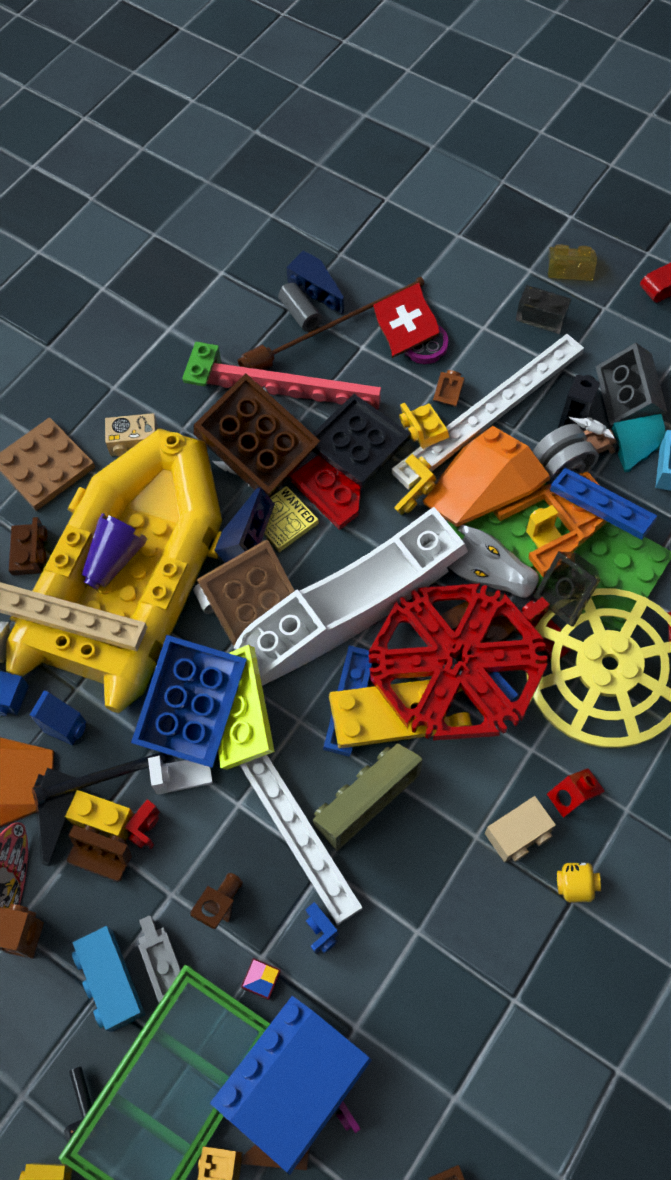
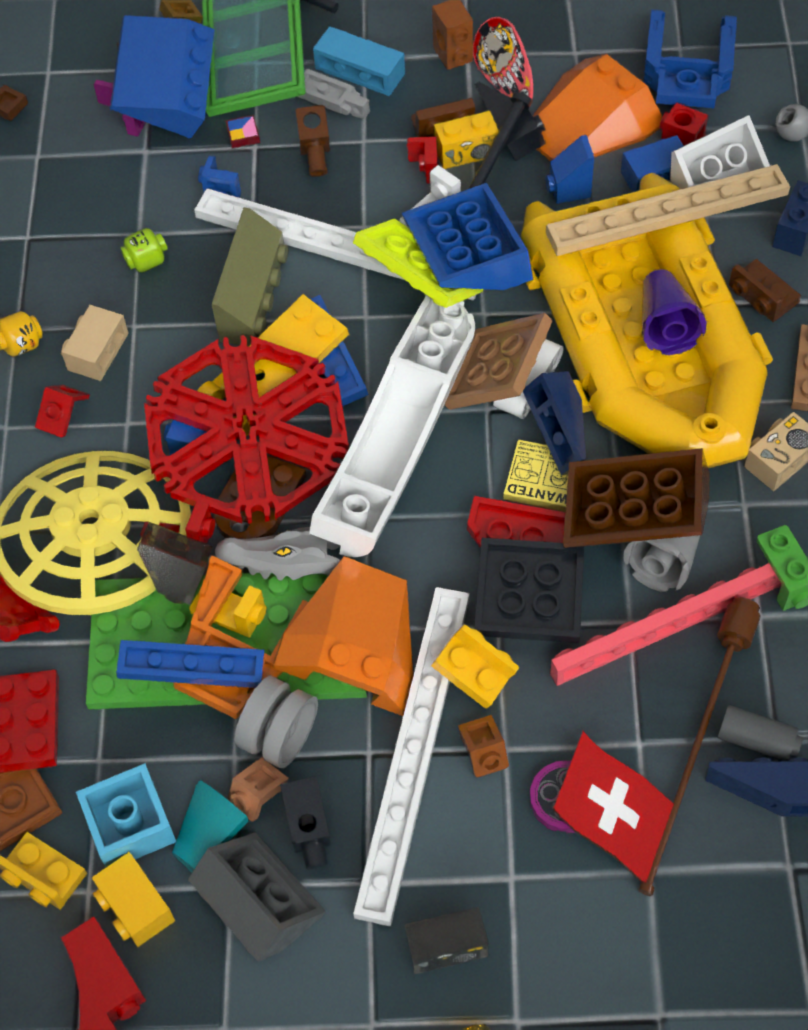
camera: 145 degrees right, 5 degrees down
yellow bracket [394,454,437,515] -> none
white piece [569,417,615,439] -> none
none -> lime head [120,228,168,273]

